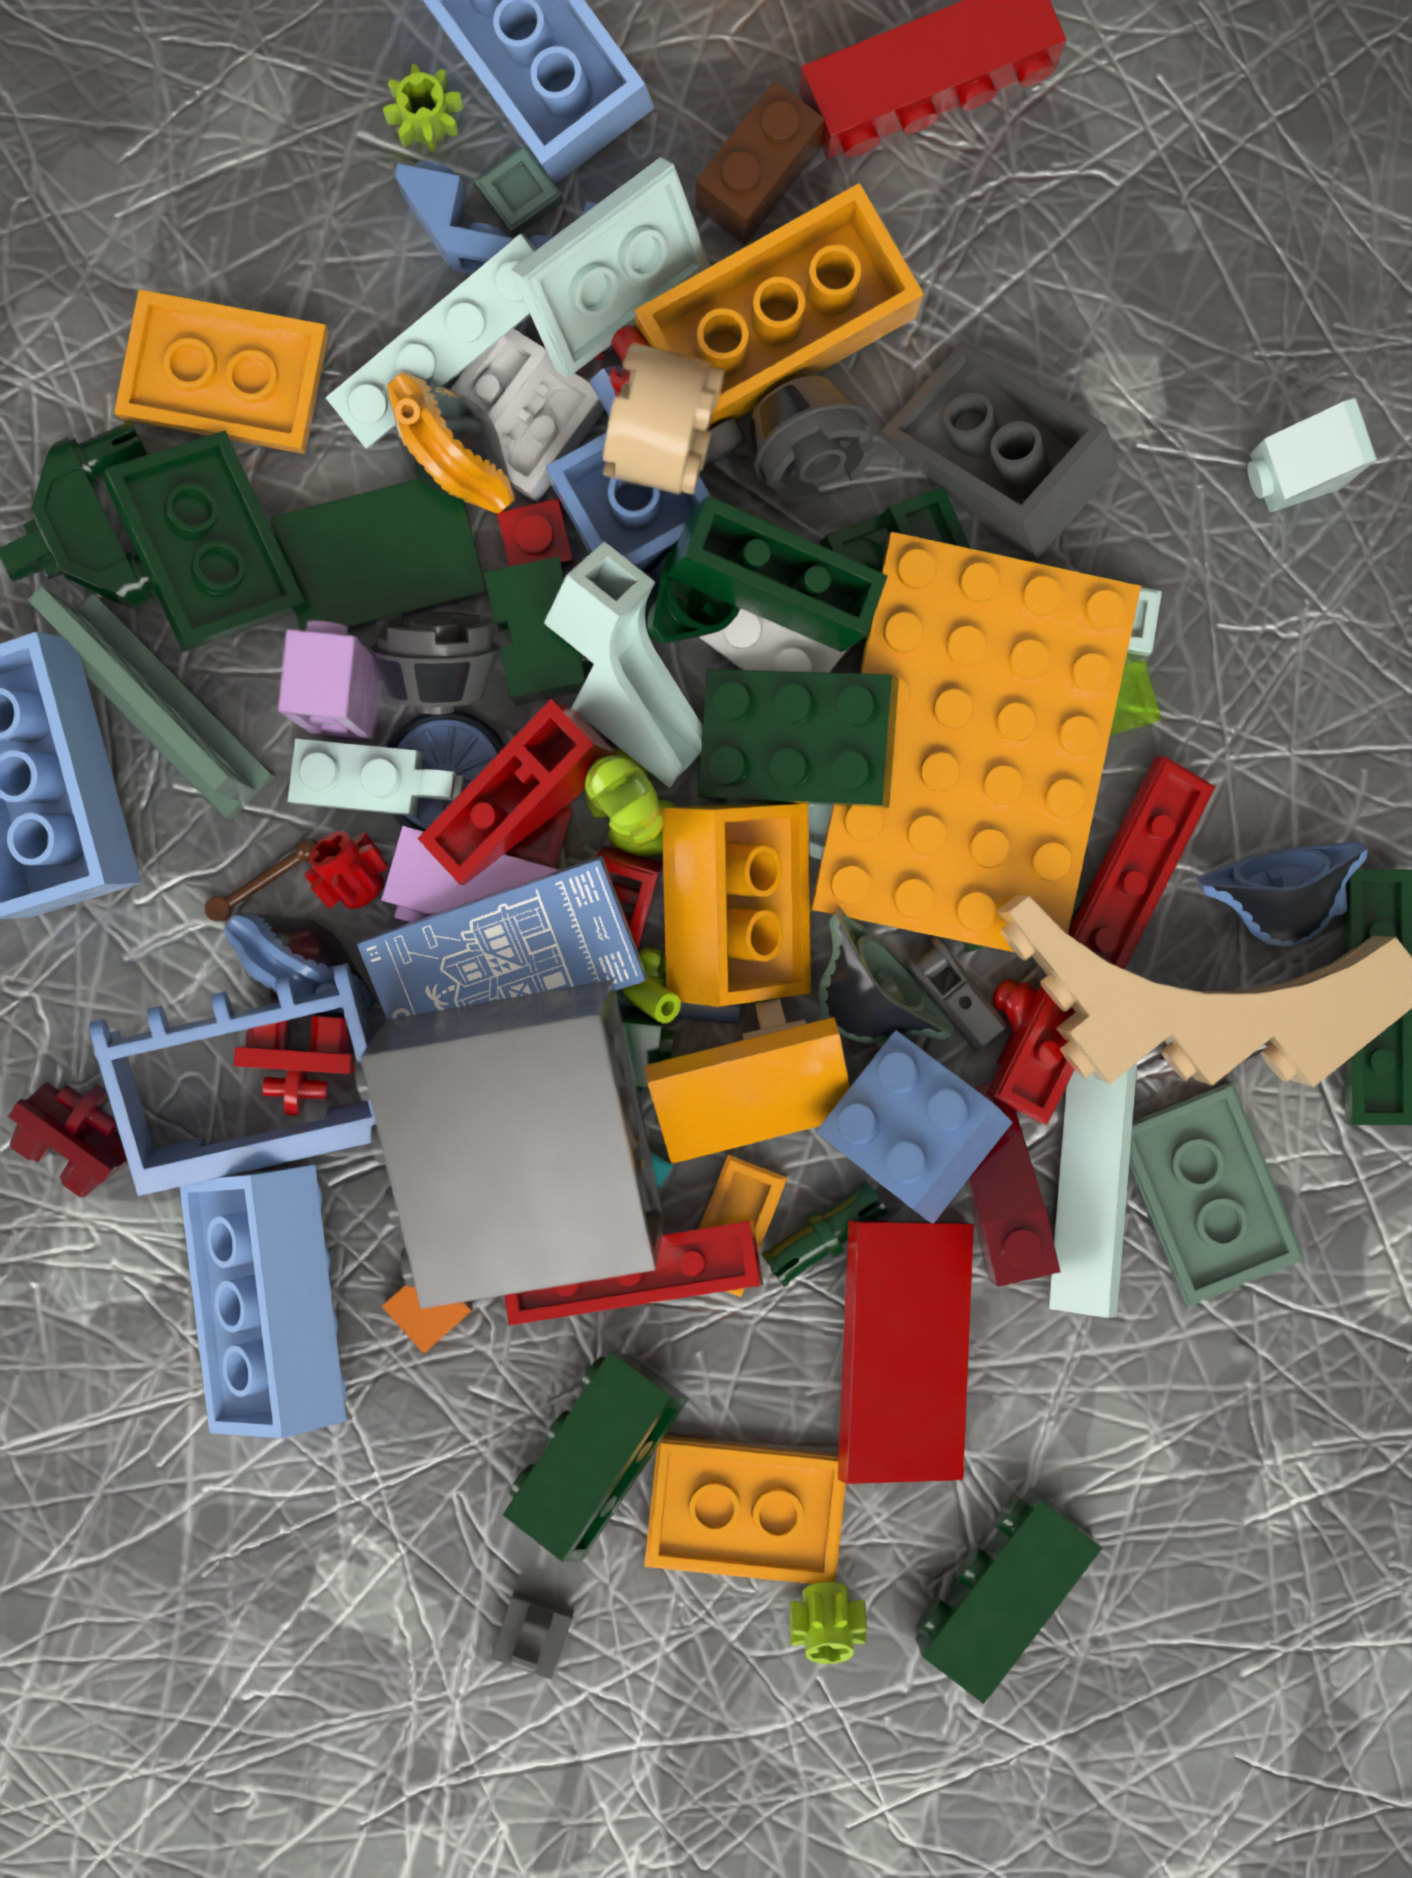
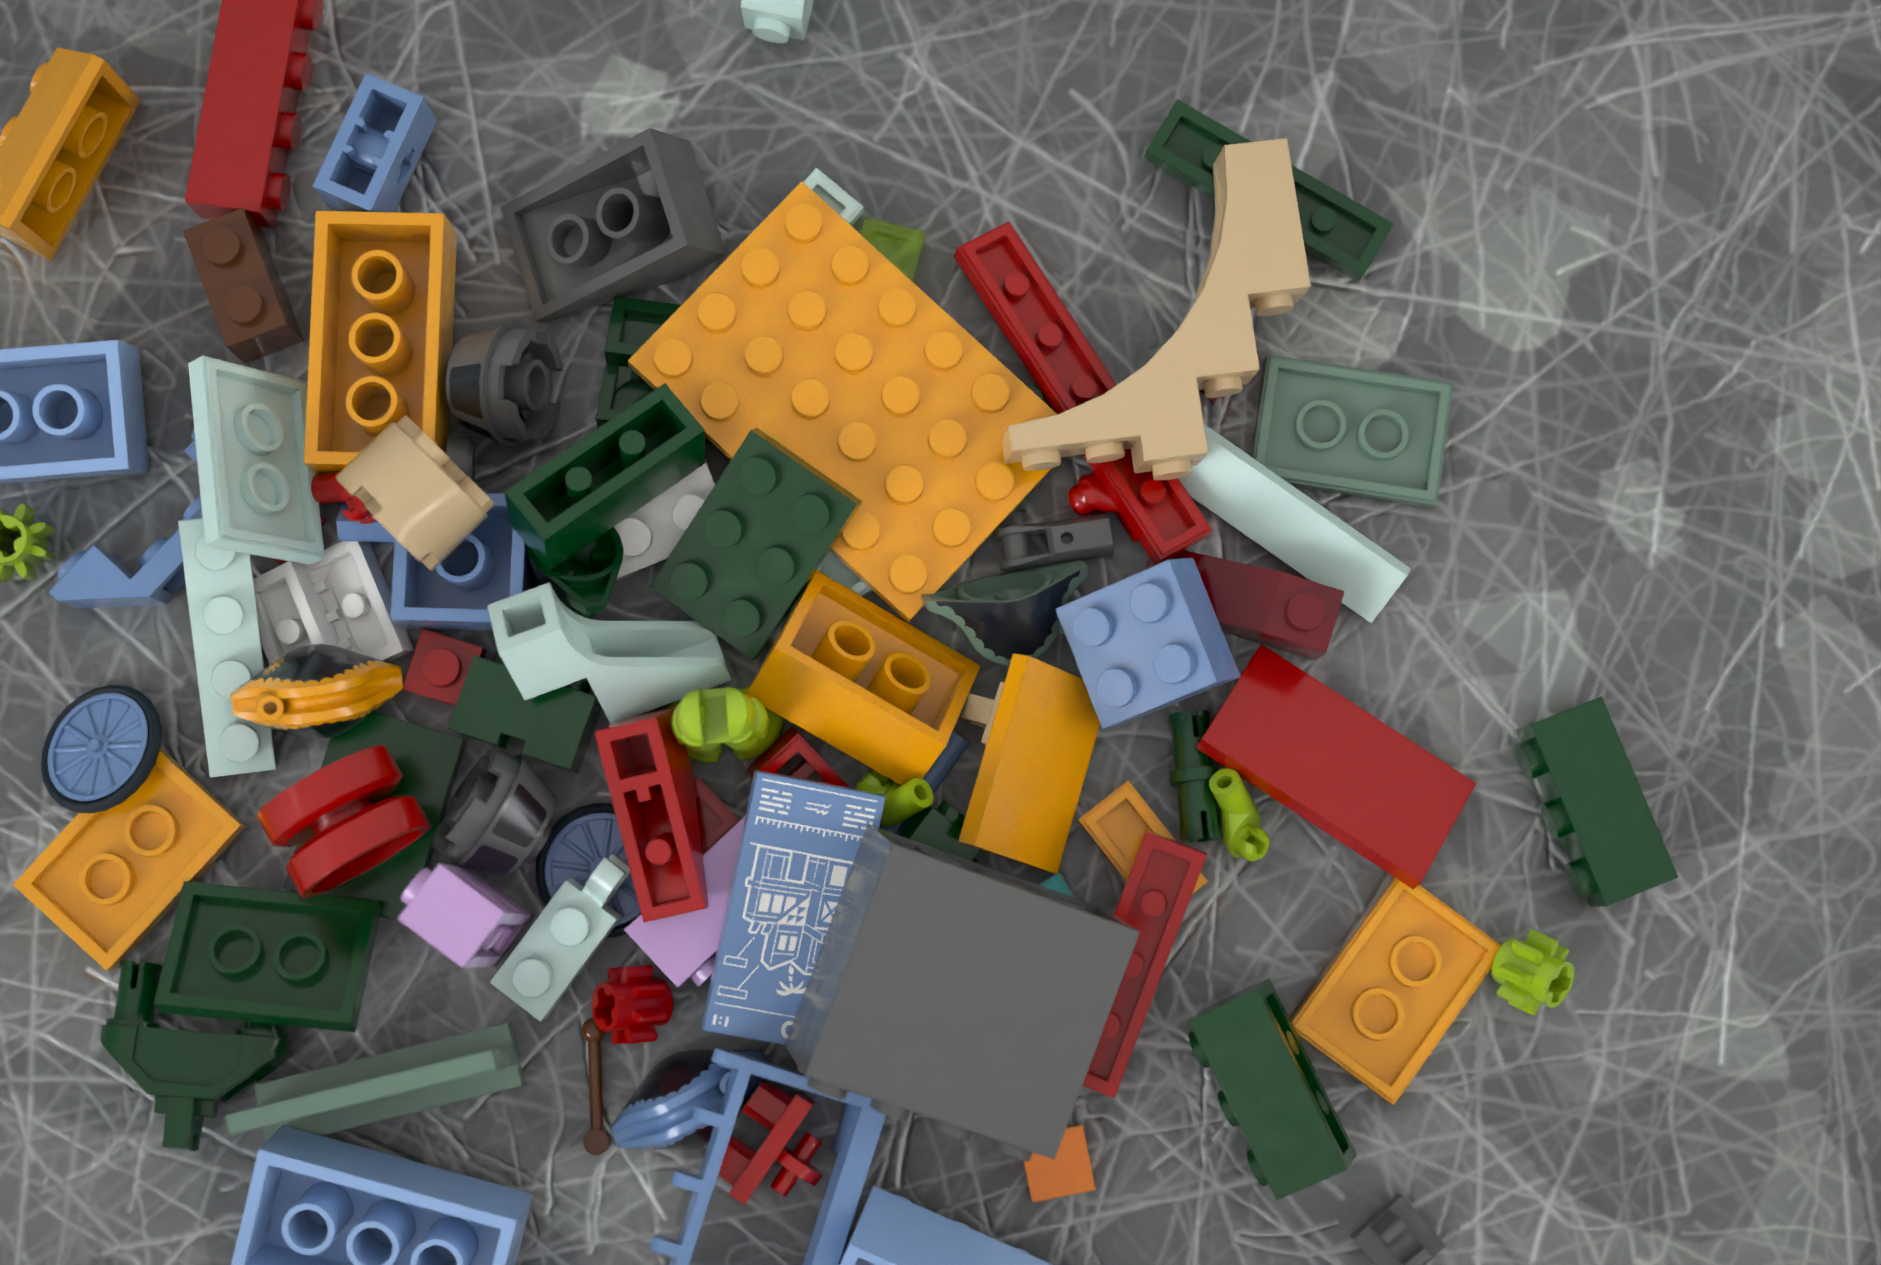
camera: 60 degrees left, 5 degrees down
sand green tile [474,145,563,238] -> none
hat [1197,841,1368,947] -> none
none -> medium blue wheel [41,685,162,814]
none -> red wheel [256,745,432,898]
none -> medium blue brick [312,73,438,212]
none -> lime arm [1209,768,1270,862]

